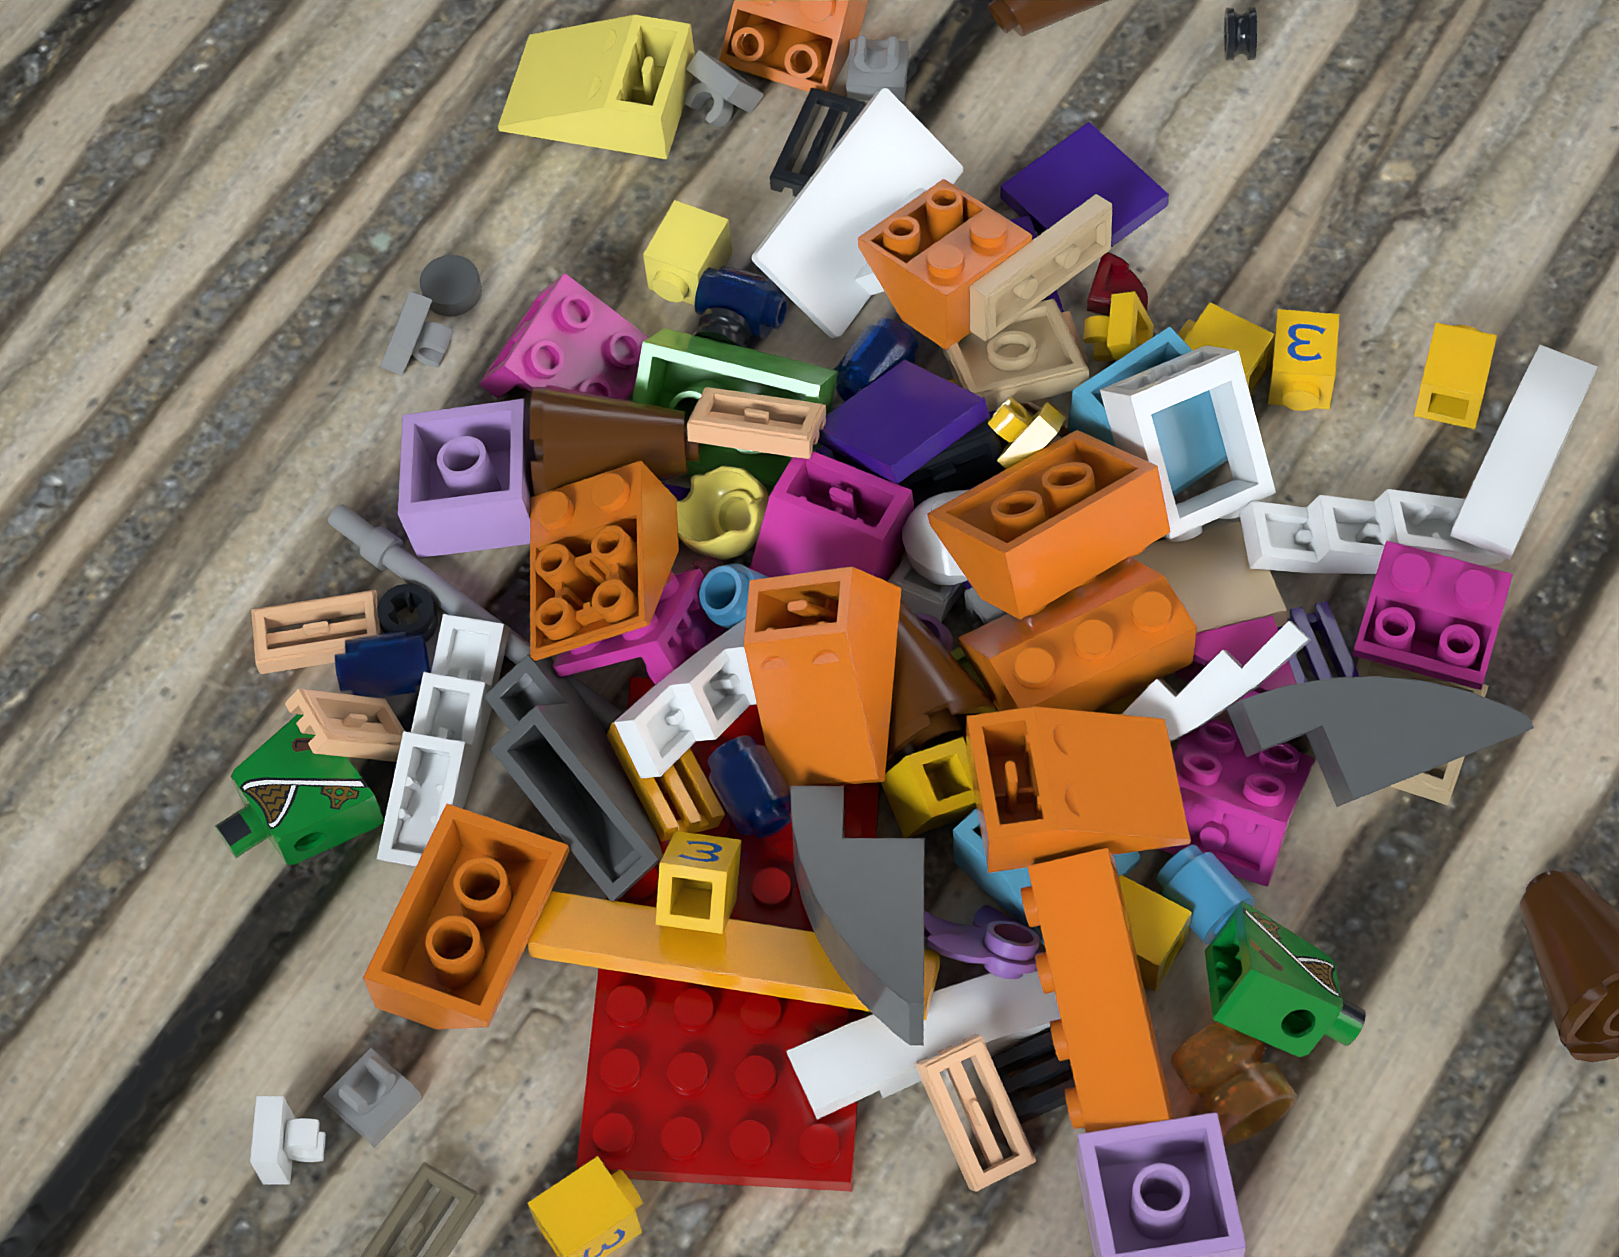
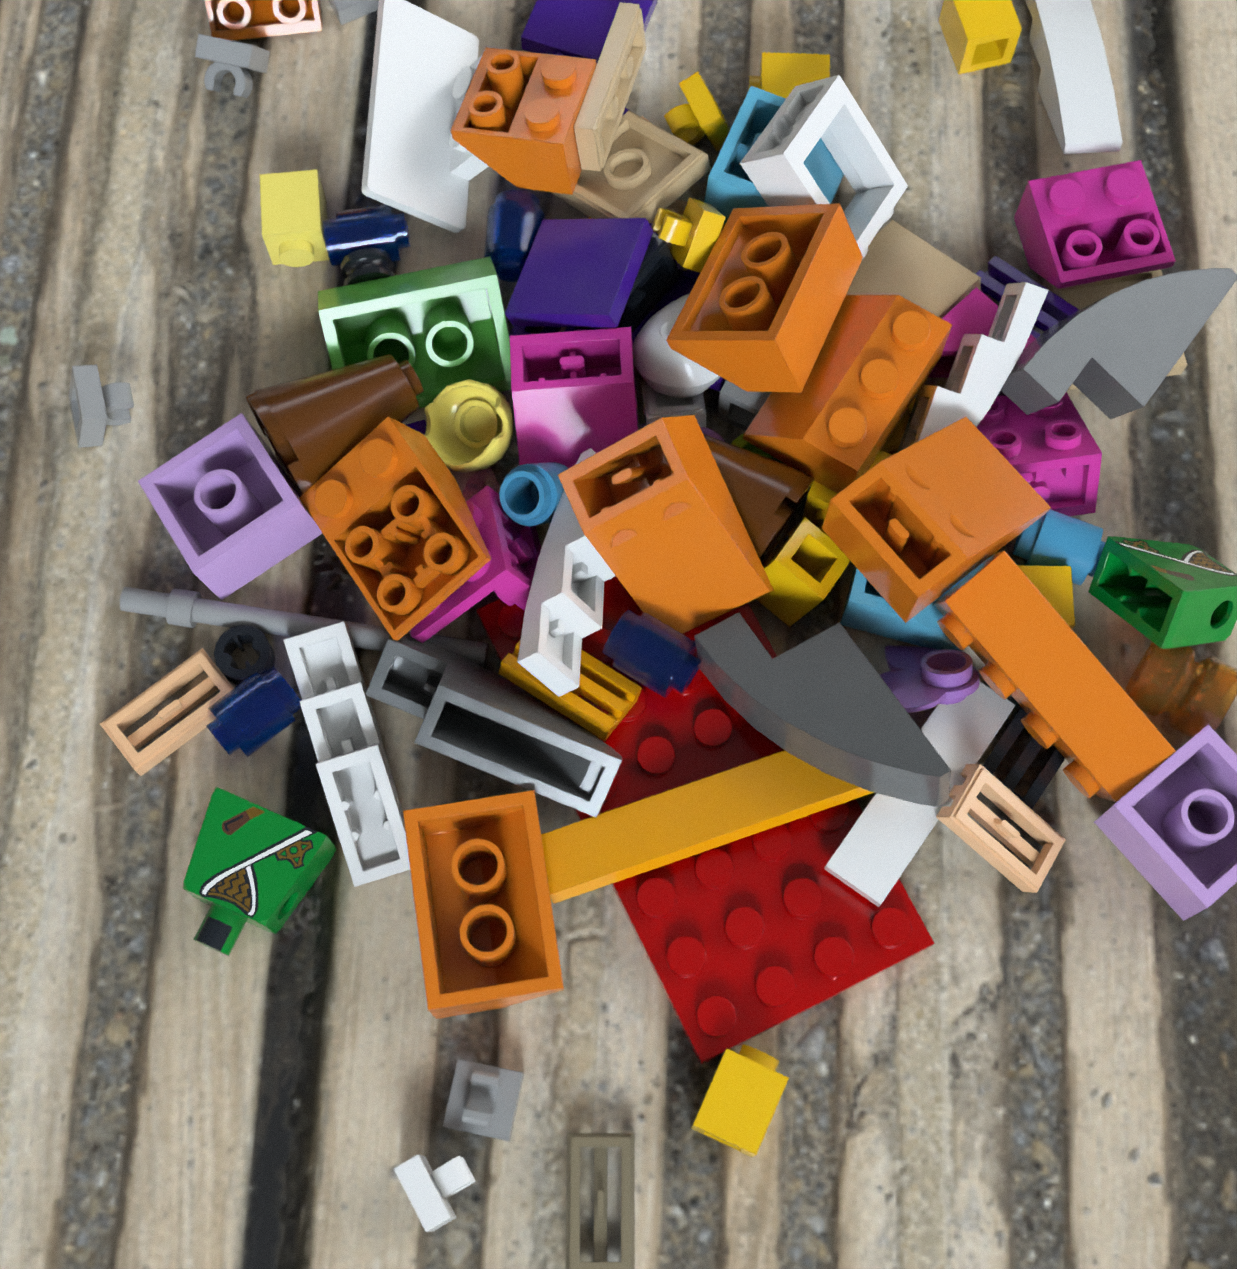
camera: 35 degrees left, 10 degrees up
light nougat tile [285,688,405,762] -> none
dark grey tile [420,255,482,316] -> none
dark pink bracket [479,273,649,400] -> none
light yellow slope [498,15,695,159] -> none
yellow brick [655,831,741,934] -> none
light nougat tile [687,387,826,459] -> none
black tile [769,87,866,197] -> none
dark red tile [1087,252,1148,316] -> none
white slope [1239,489,1506,574] -> none
yellow brick [1268,309,1340,411] -> none

